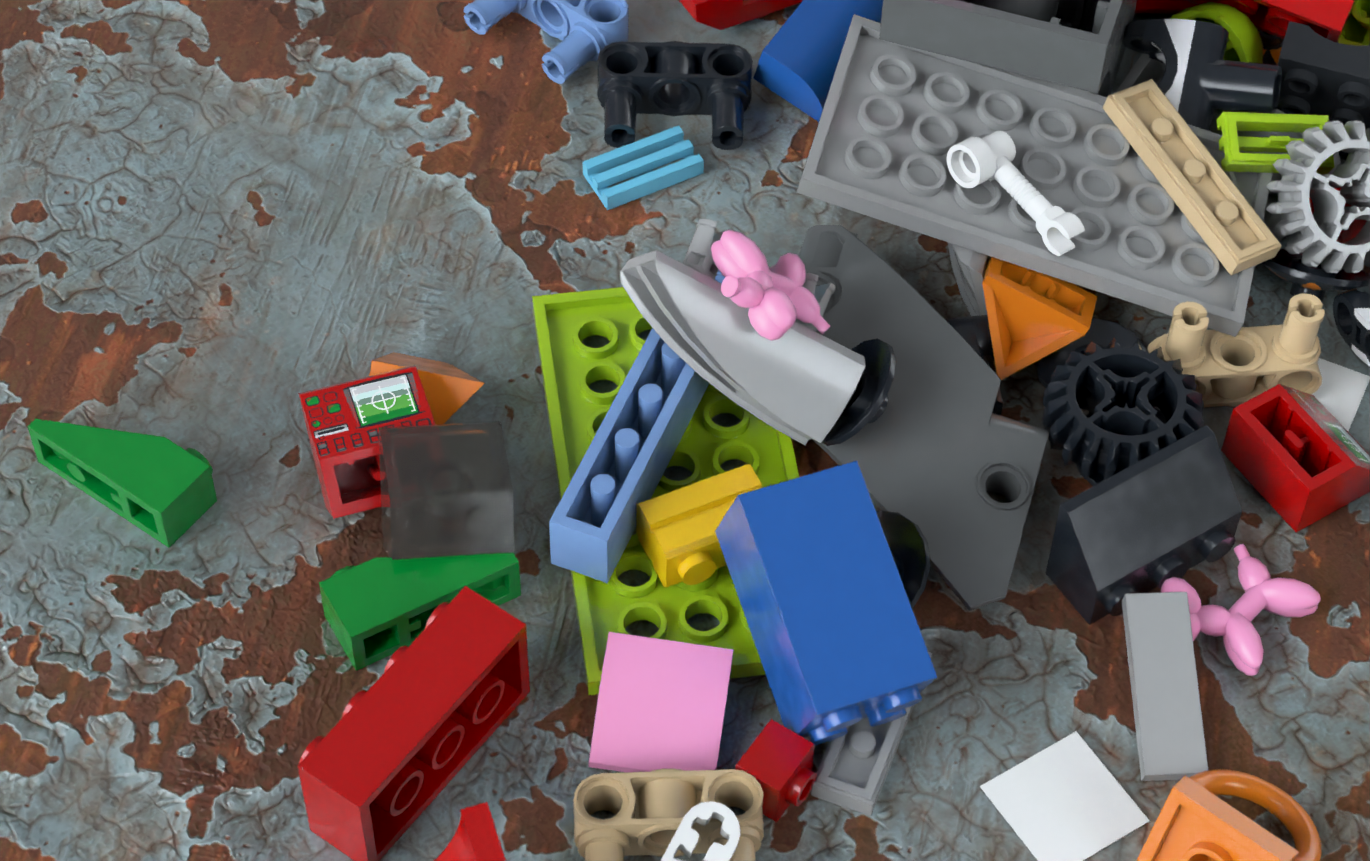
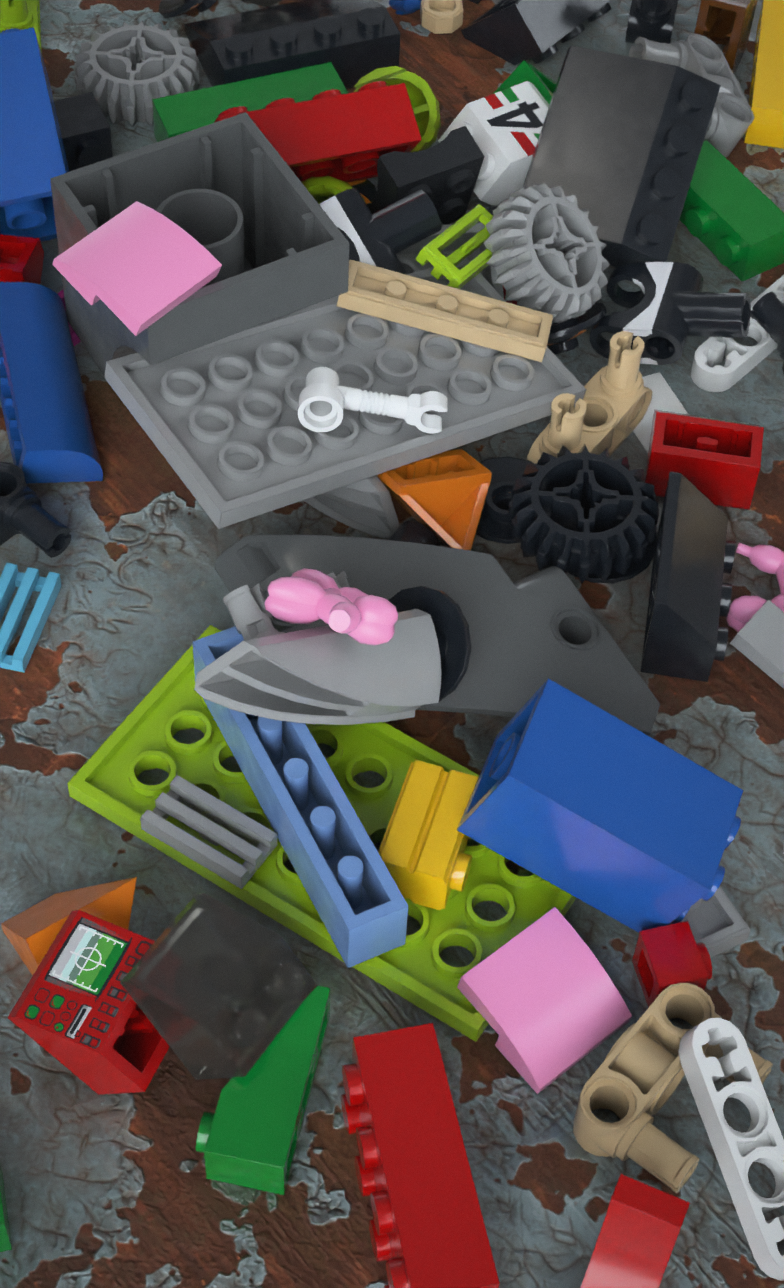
camera: 50 degrees left, 0 degrees up
none -> light grey tile [140,775,278,889]

